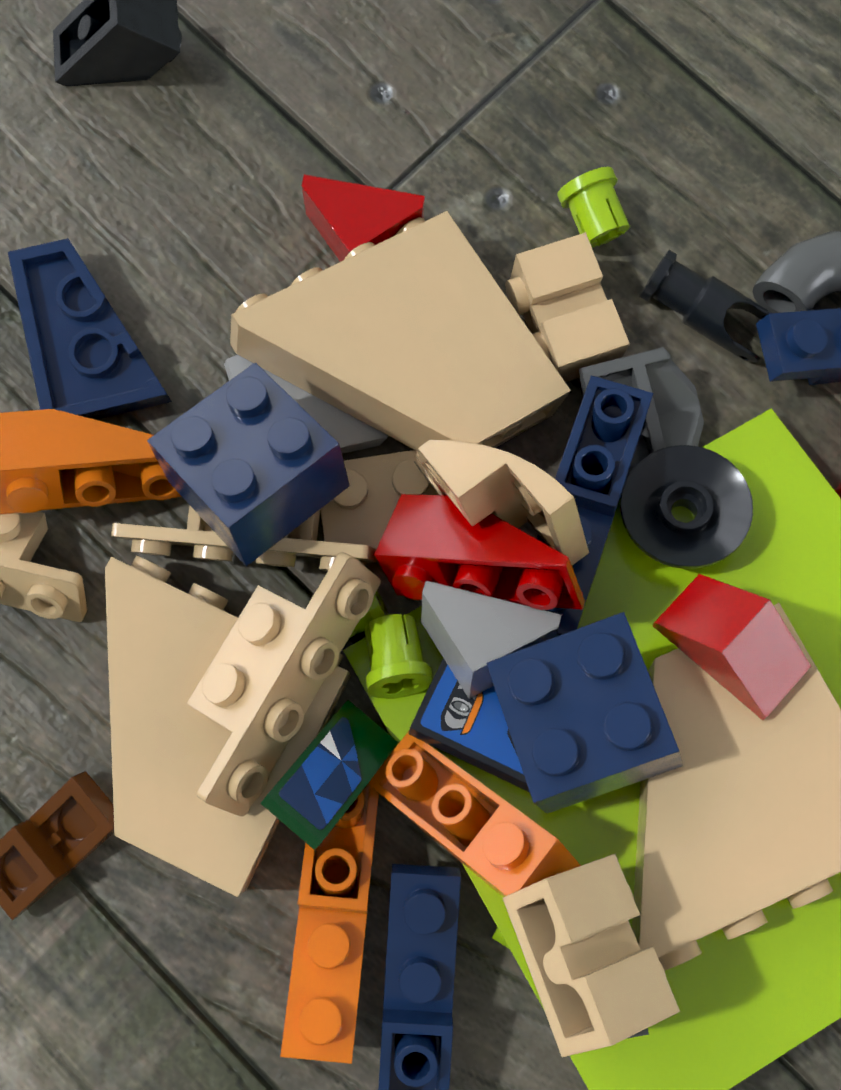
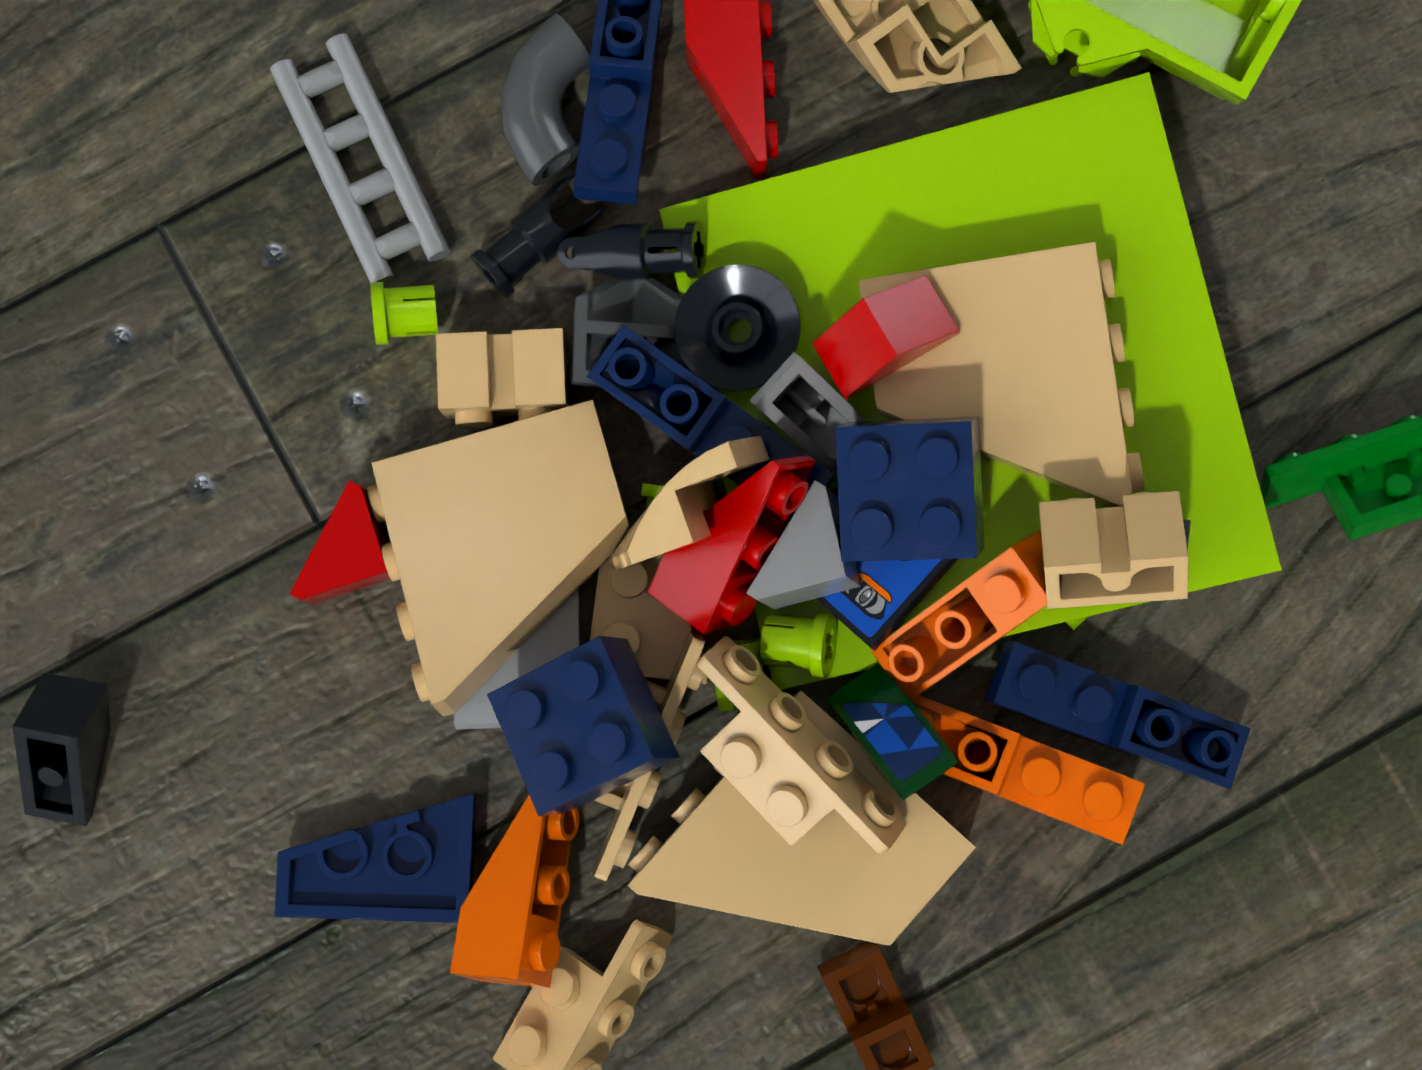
camera: 70 degrees left, 5 degrees up
none -> light grey bar [270,33,451,285]
none -> black piece [557,221,706,281]
none -> light grey slope [750,352,867,474]

